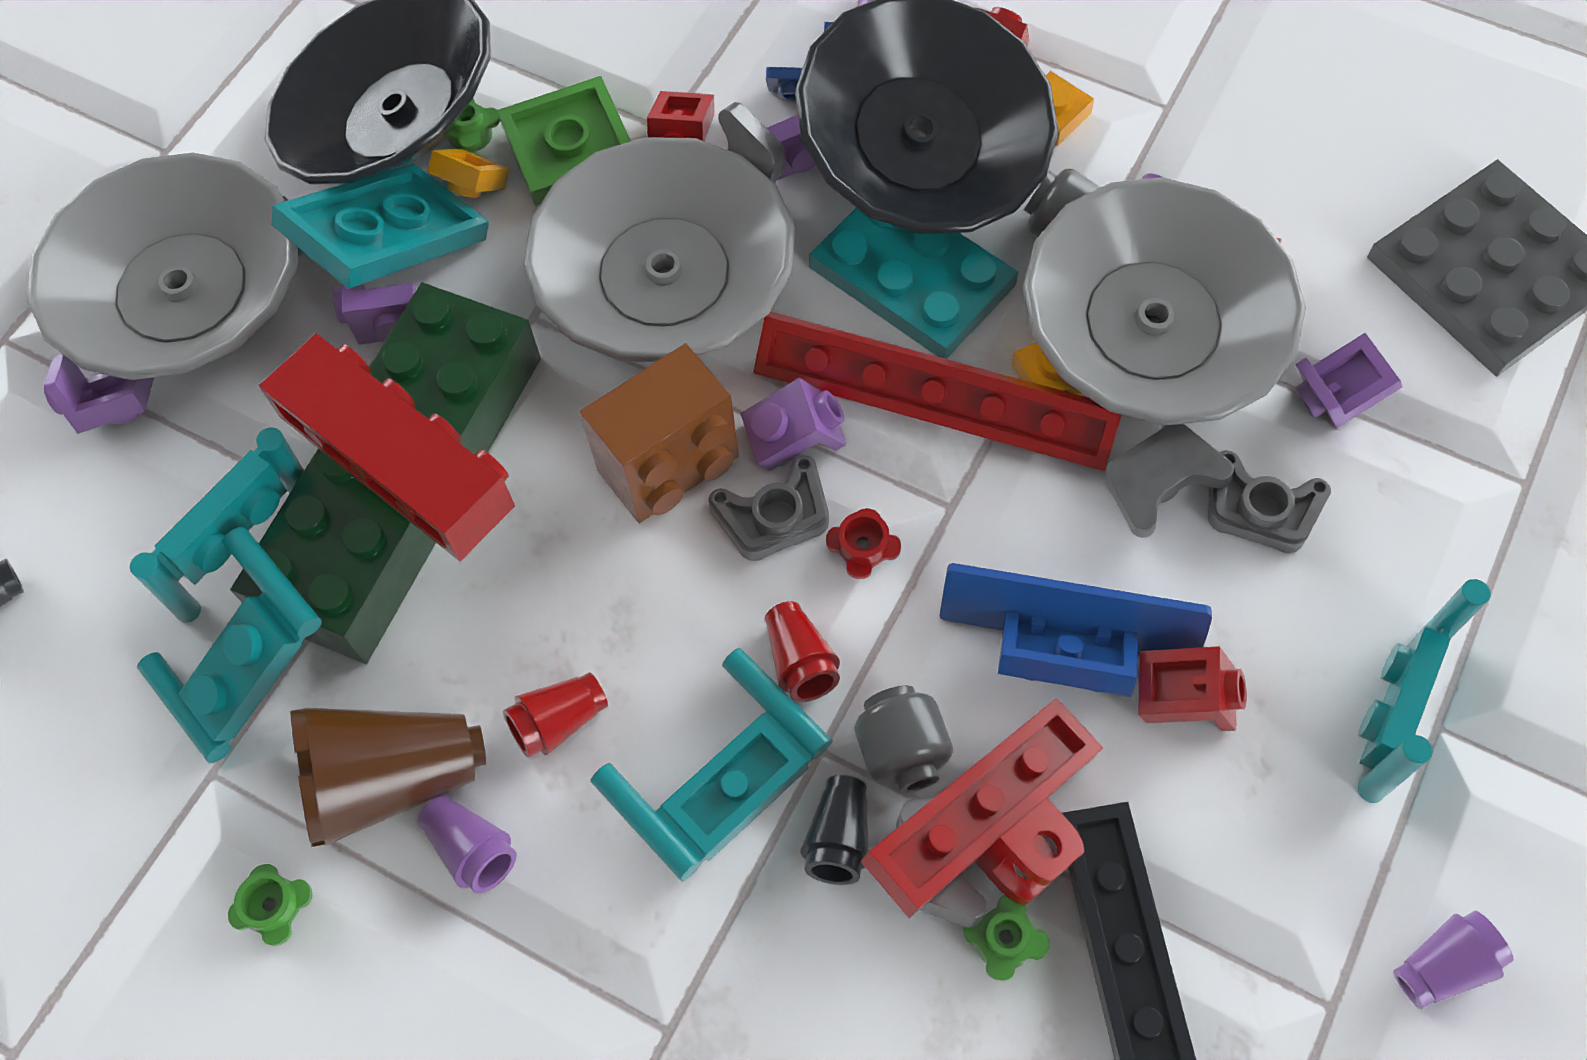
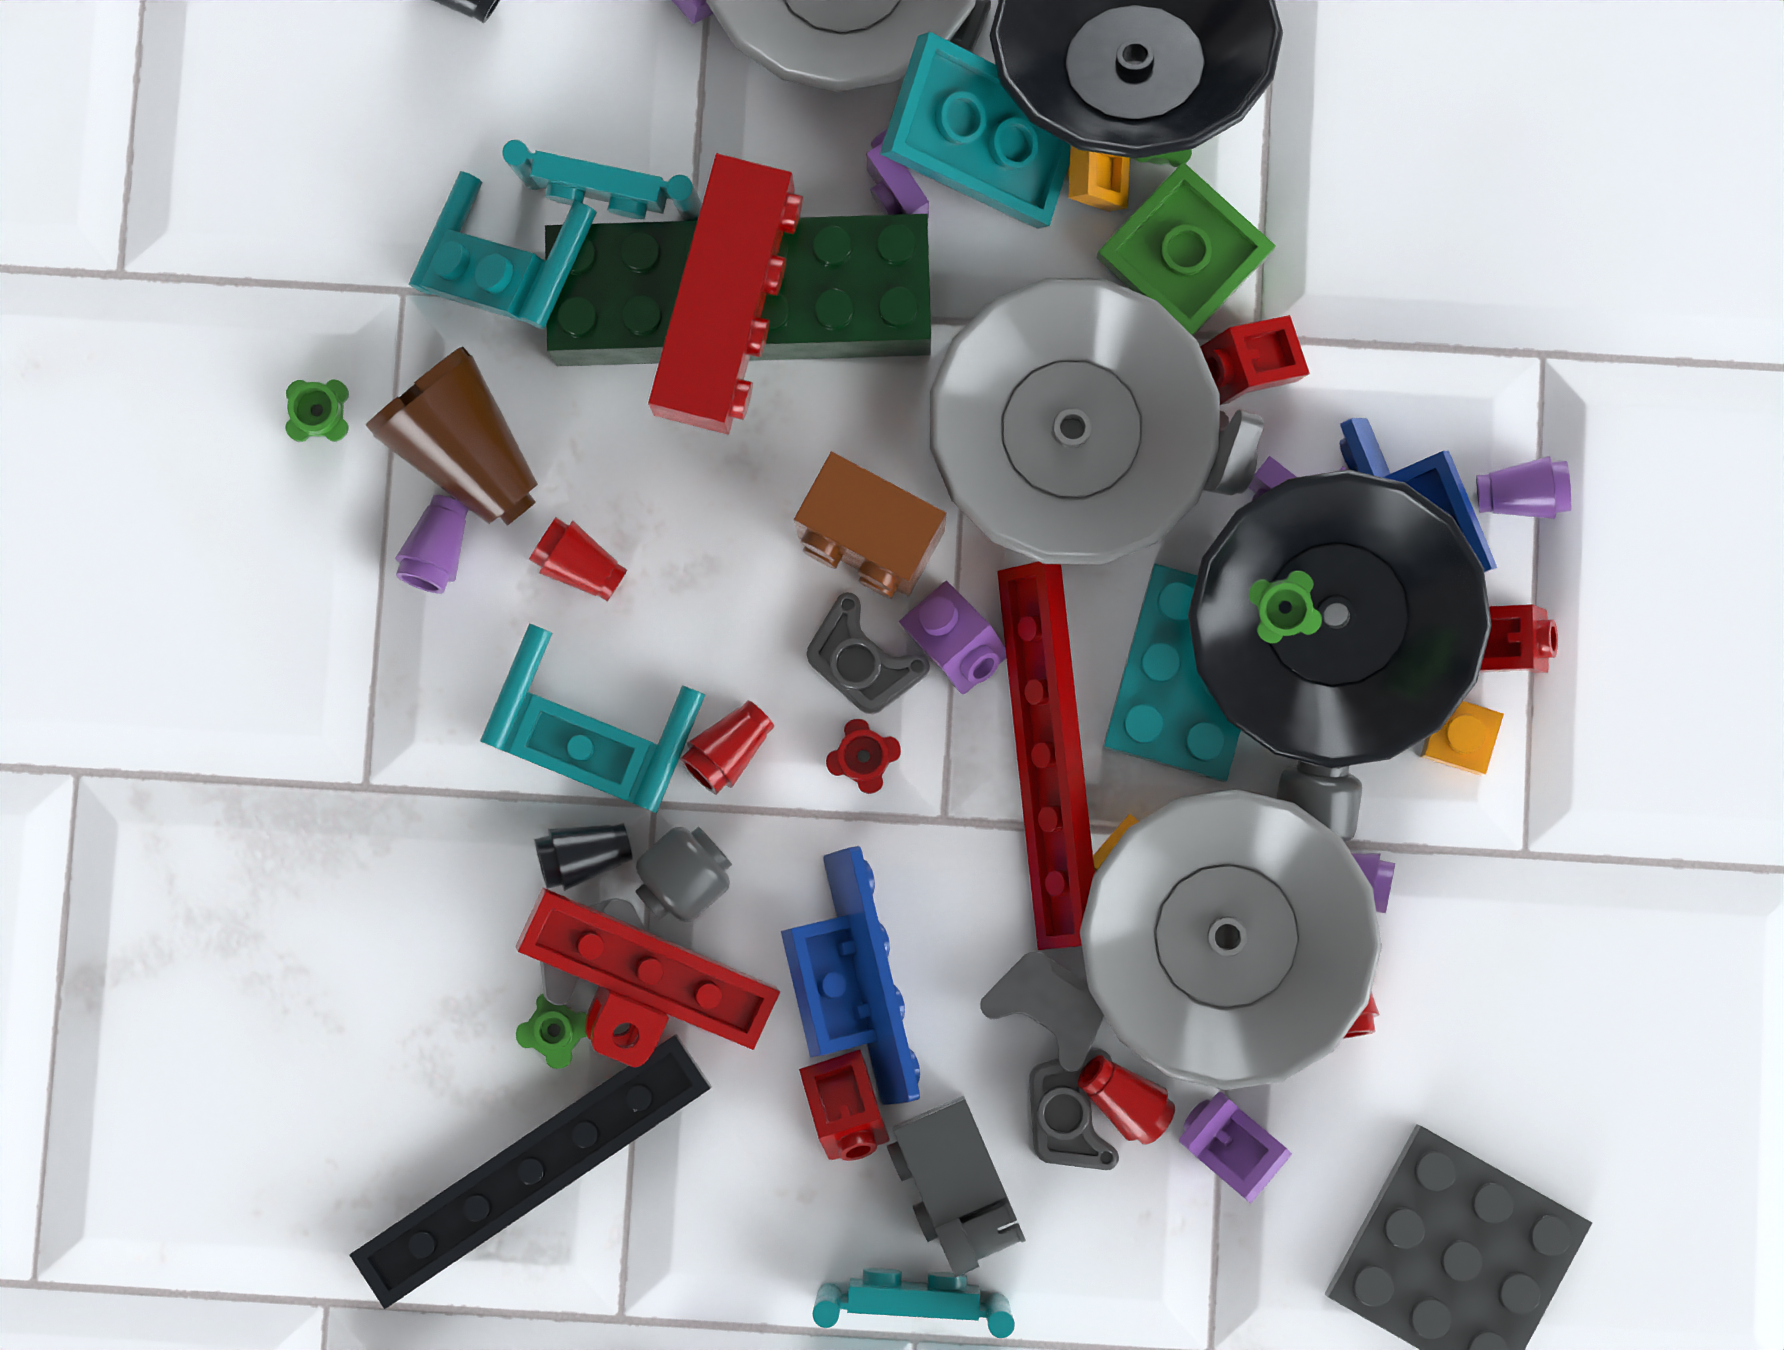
camera: 65 degrees right, 20 degrees up
none -> dark grey hinge [886,1095,1026,1277]
none -> red cone [1078,1055,1175,1145]
none -> bright green plate [1249,570,1322,643]

